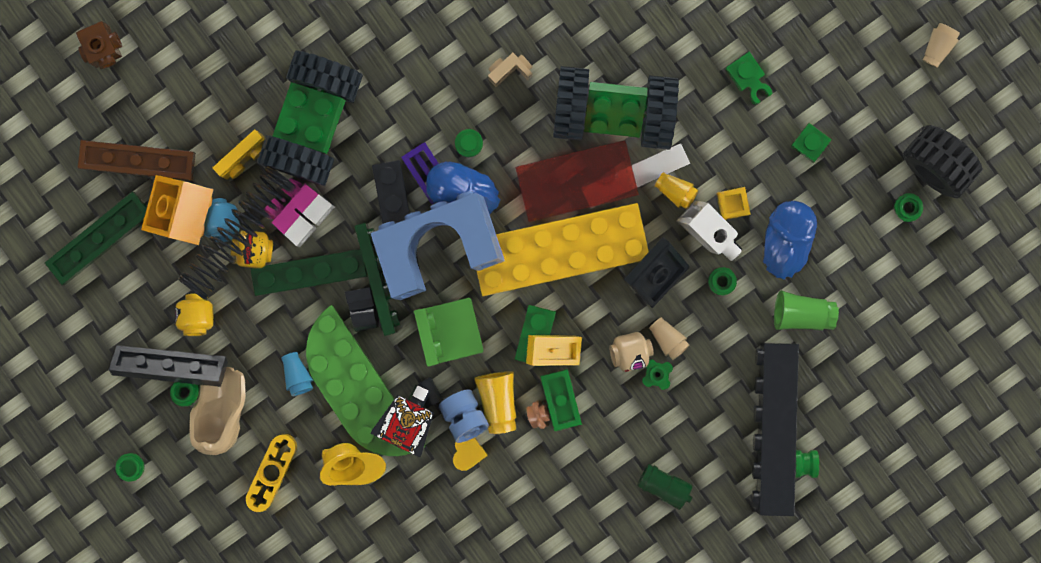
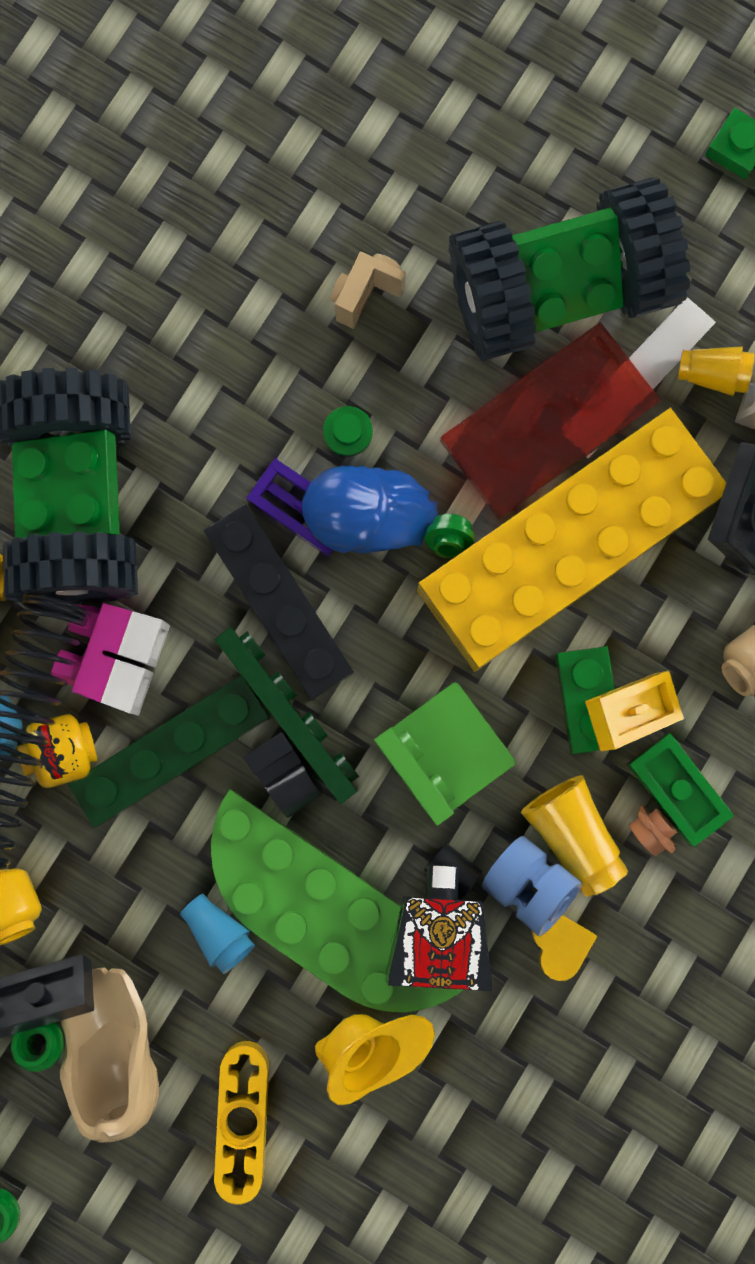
camera: 25 degrees left, 5 degrees down
medium blue arch [371,191,505,300] -> none
none -> green plate [425,514,476,559]

